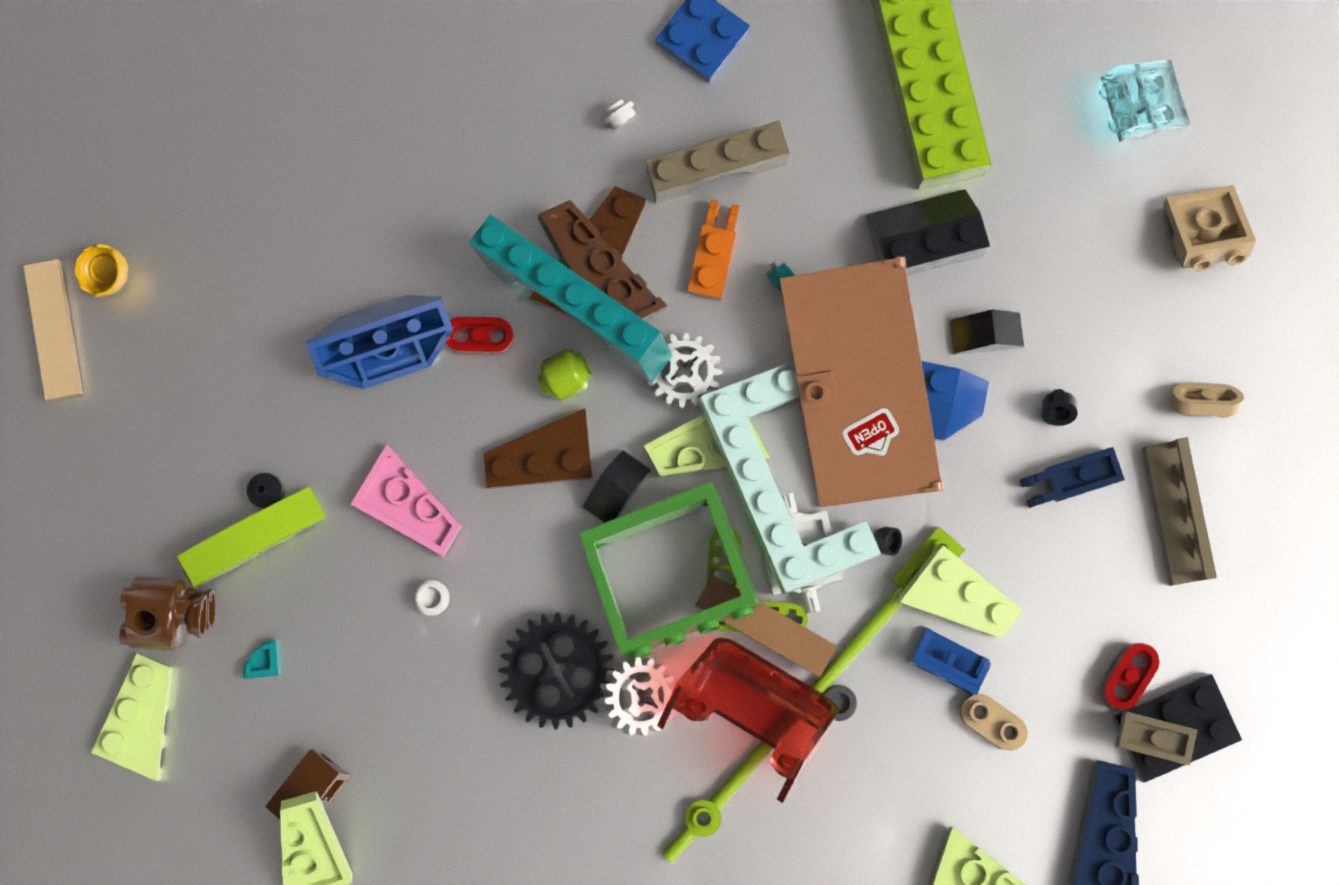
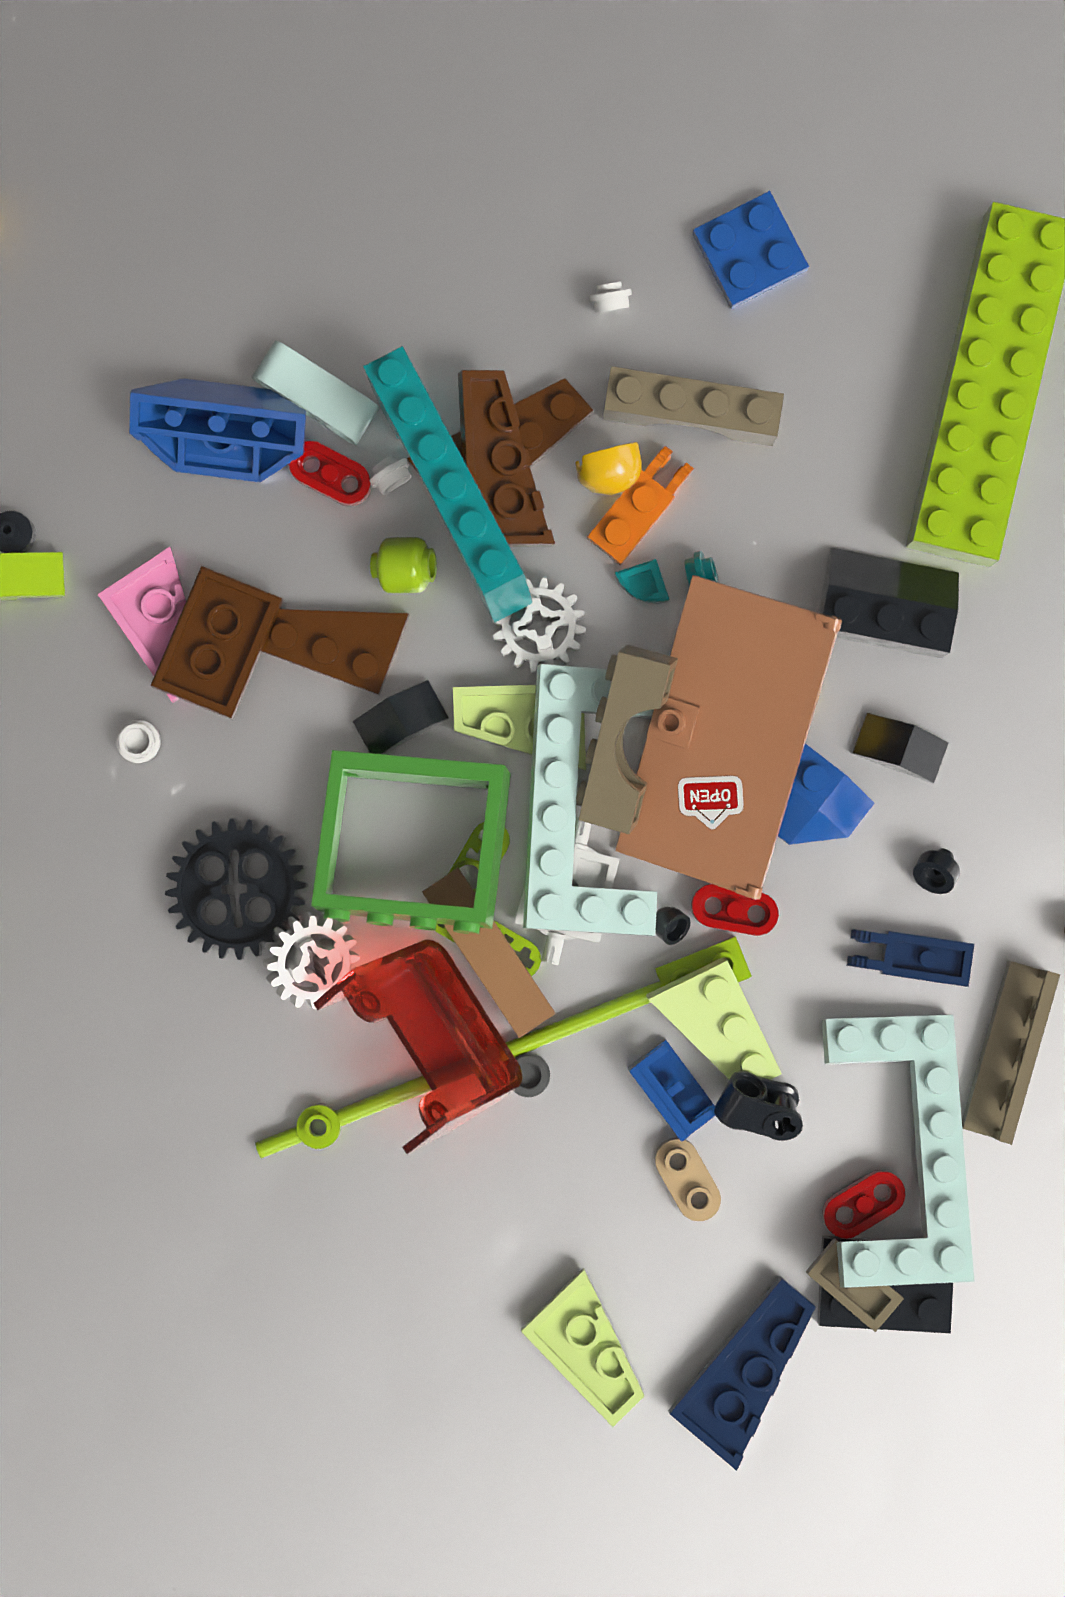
camera: 30 degrees right, 5 degrees up
none -> reddish brown tile [150,566,283,720]
none -> light aqua beam [251,340,380,445]
none -> white plate [370,456,411,495]
none -> yellow hair [575,442,642,495]
none -> dark tan arch [576,645,678,834]
none -> teal tile [615,559,670,604]
none -> red plate [691,884,779,936]
none -> black piece [714,1071,803,1141]
none -> light aqua plate [822,1015,974,1288]

